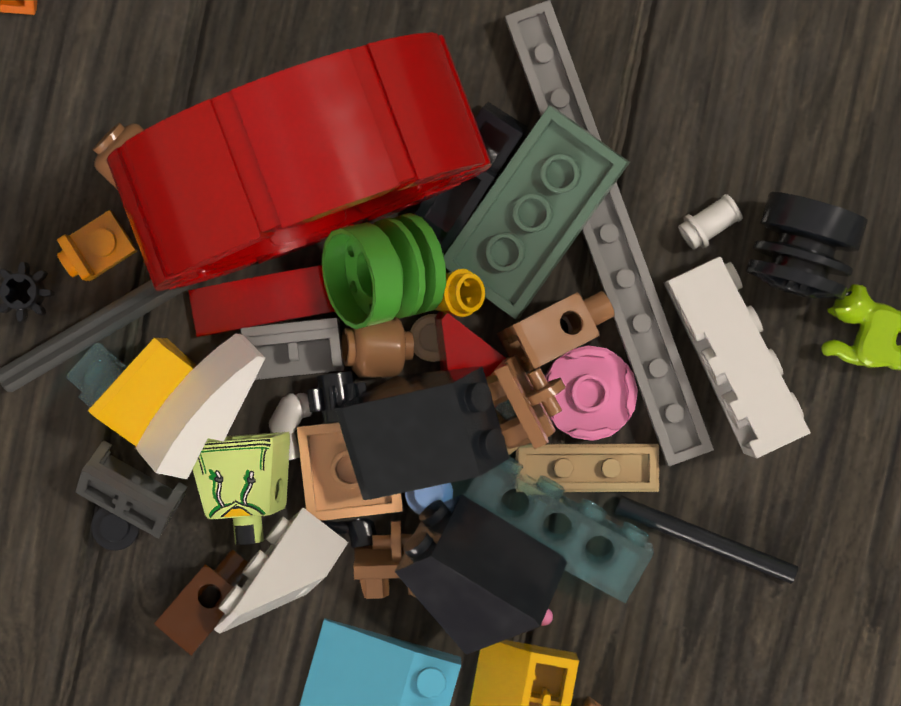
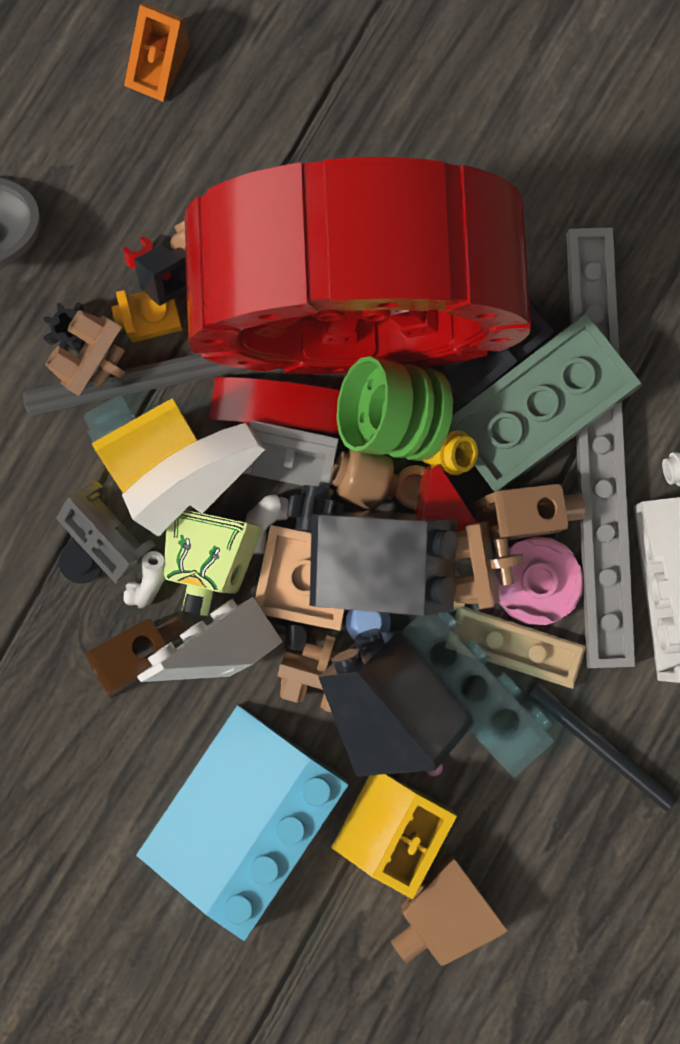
camera: 20 degrees right, 5 degrees down
none -> medium nougat hips [45,310,127,396]
none -> black piece [122,237,187,306]
none -> white arm [124,551,165,609]

